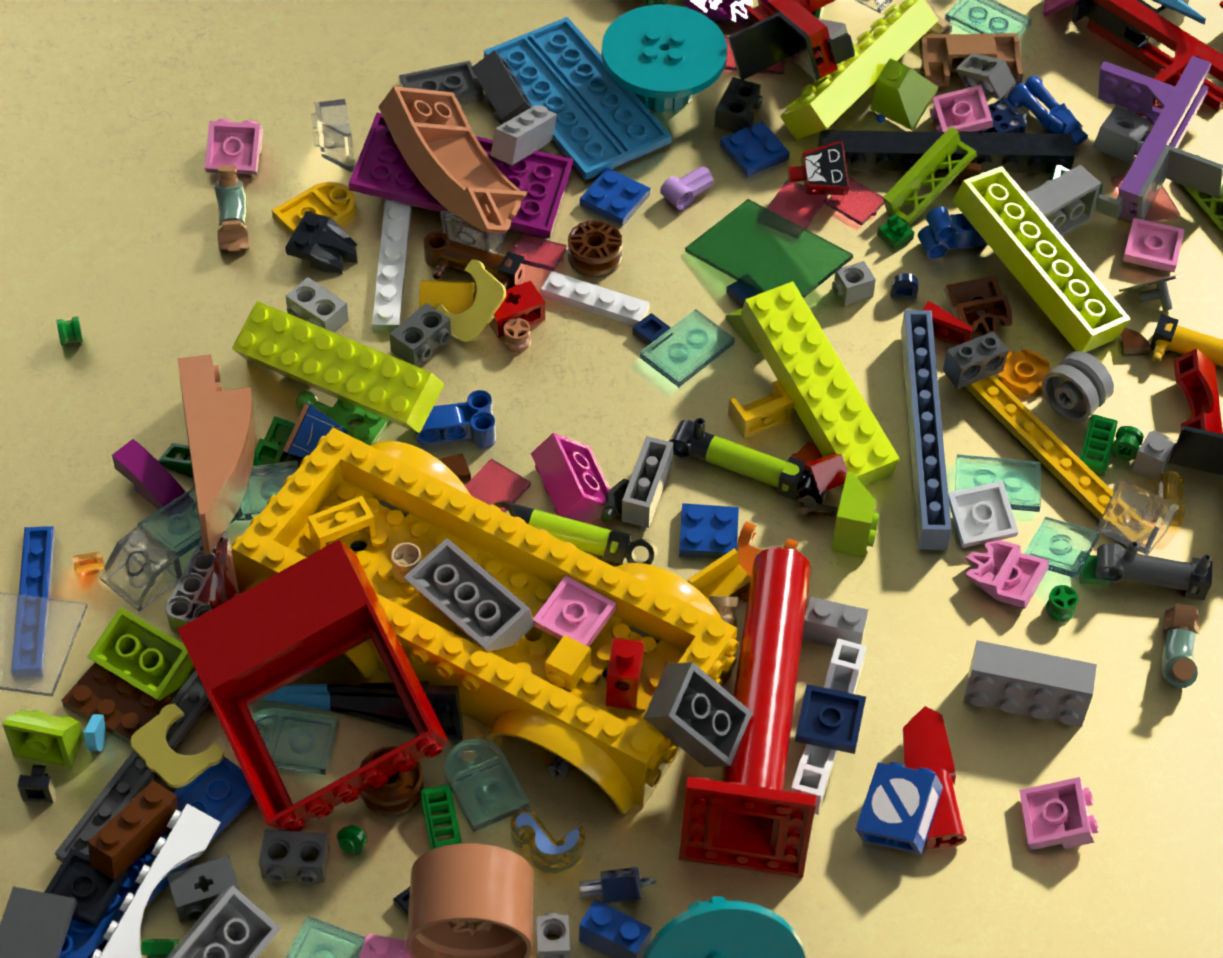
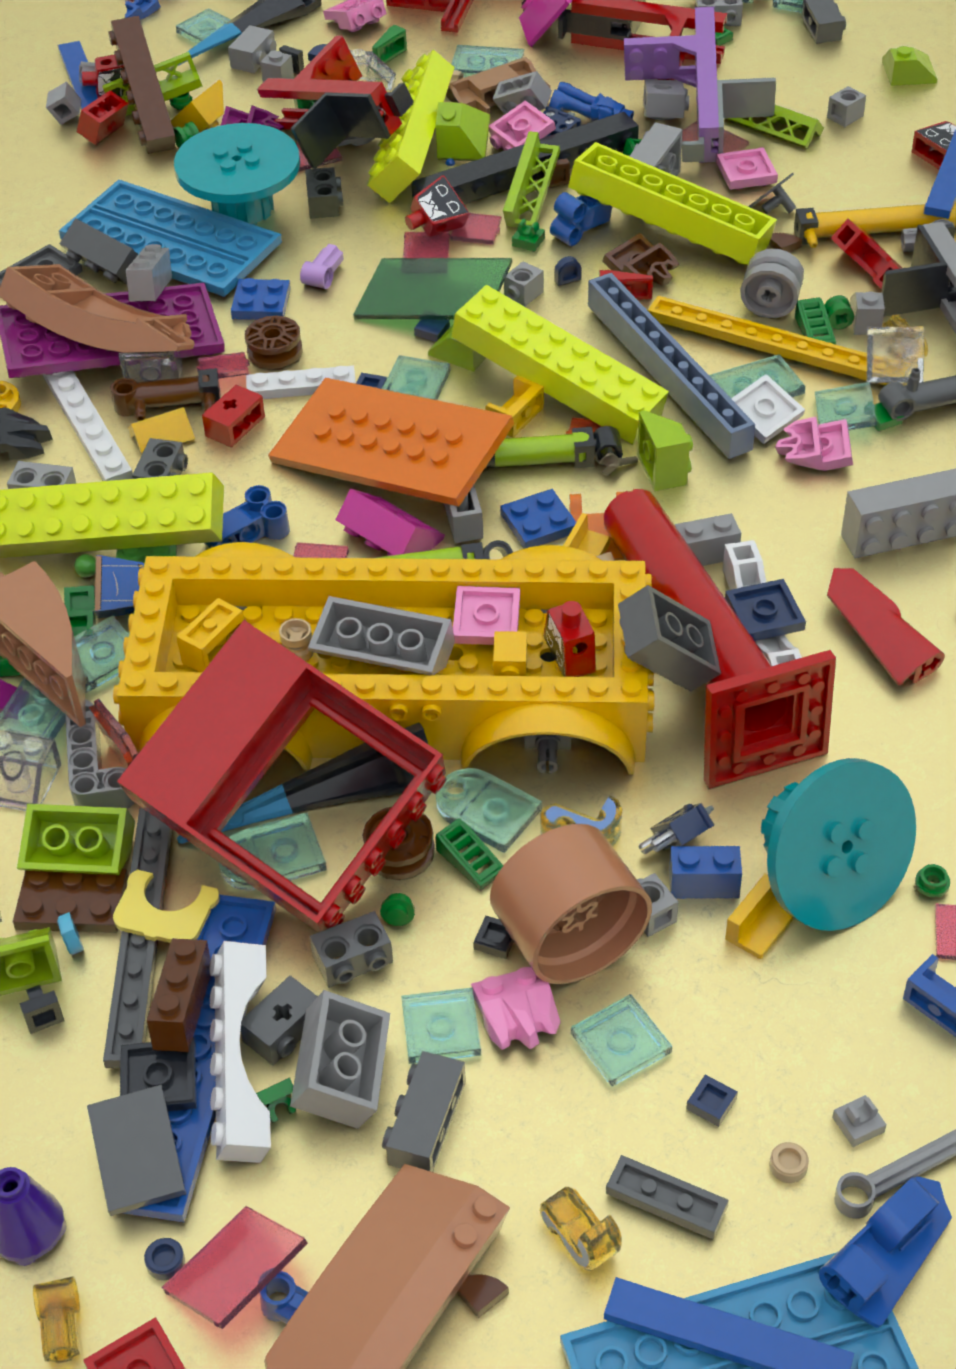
camera: 25 degrees left, 5 degrees down
light yellow piece [436,259,506,343] -> none
nougat wheel [504,318,531,352] -> none
pearl dark grey piece [600,479,629,523] -> none
blue plate [720,121,790,177] -> none
panel [804,453,848,492] -> none
blue brick [855,762,943,854] -> none
dark grey brick [943,331,1008,389] -> none
light orange tile [997,349,1051,396] -> none
green wheel [1046,585,1078,622] -> none
none -> orange plate [268,377,515,507]

